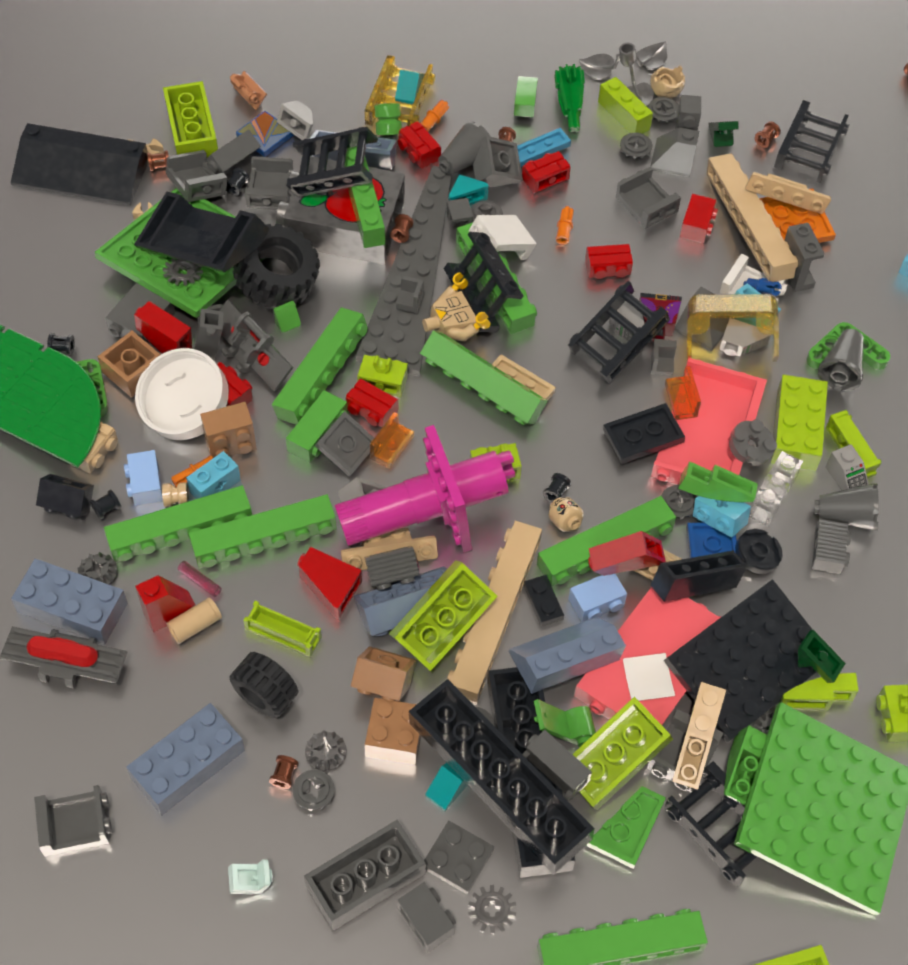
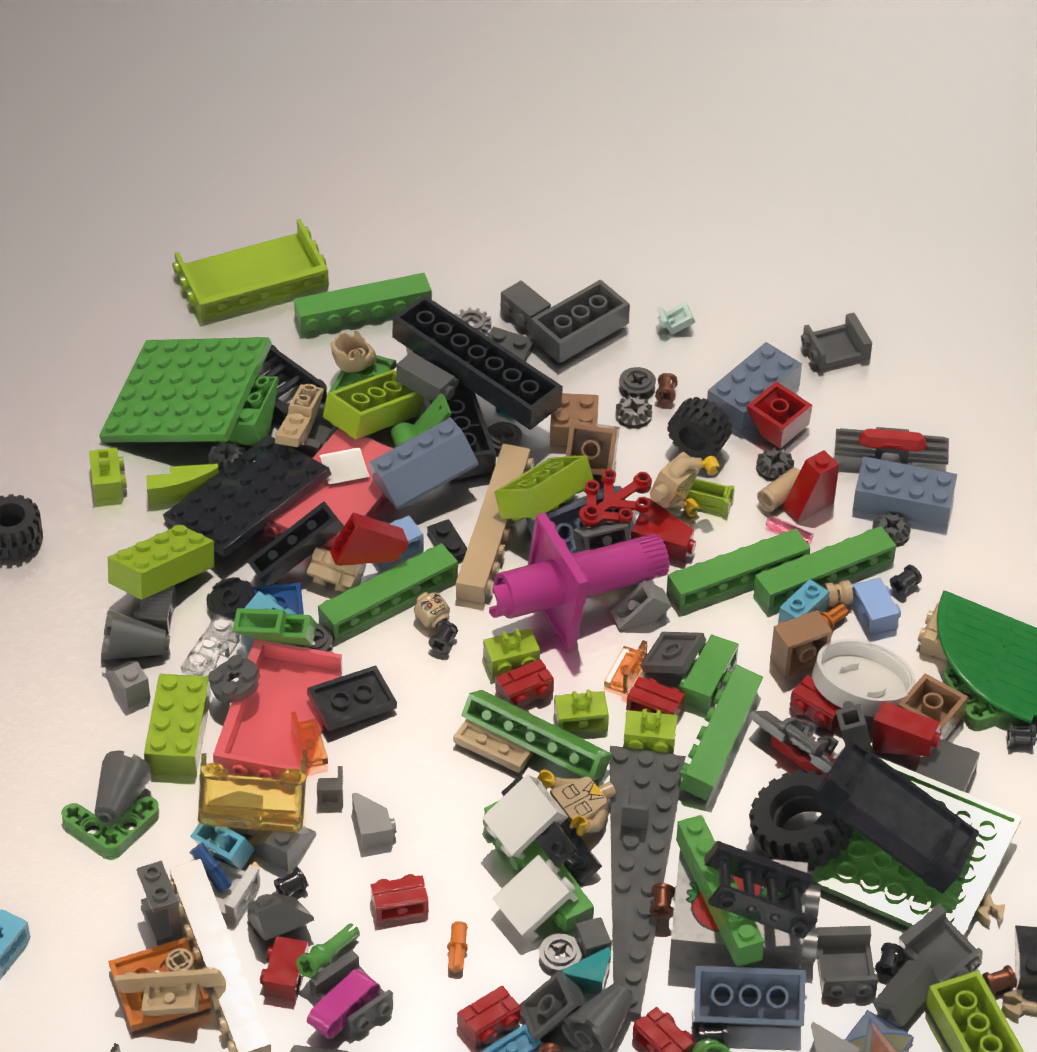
camera: 175 degrees right, 10 degrees down
black brick [36,474,94,519] -> none
black fence [568,281,670,384] -> none
torso [639,293,682,342] -> none
dark green slope [798,629,846,683] -> none
lime container [826,410,882,478] -> none
none -> lime brick [107,525,214,600]
none -> tan wheel [166,949,195,972]
none -> dark grey slope [247,893,315,941]
none -> black bush [273,867,309,896]
none -> bright green pin [296,923,360,978]
none -> dark pink beam [306,969,381,1039]
none -> tan hair [330,330,377,373]
none -> white panel [482,774,568,860]
none -> red brick [495,659,554,709]
none -> lime brick [554,689,609,734]
none -> red plant [579,469,652,527]
none -> tan torso [649,452,720,517]
none -> red slope [746,381,813,448]
none -> dark grey gear [756,448,794,479]

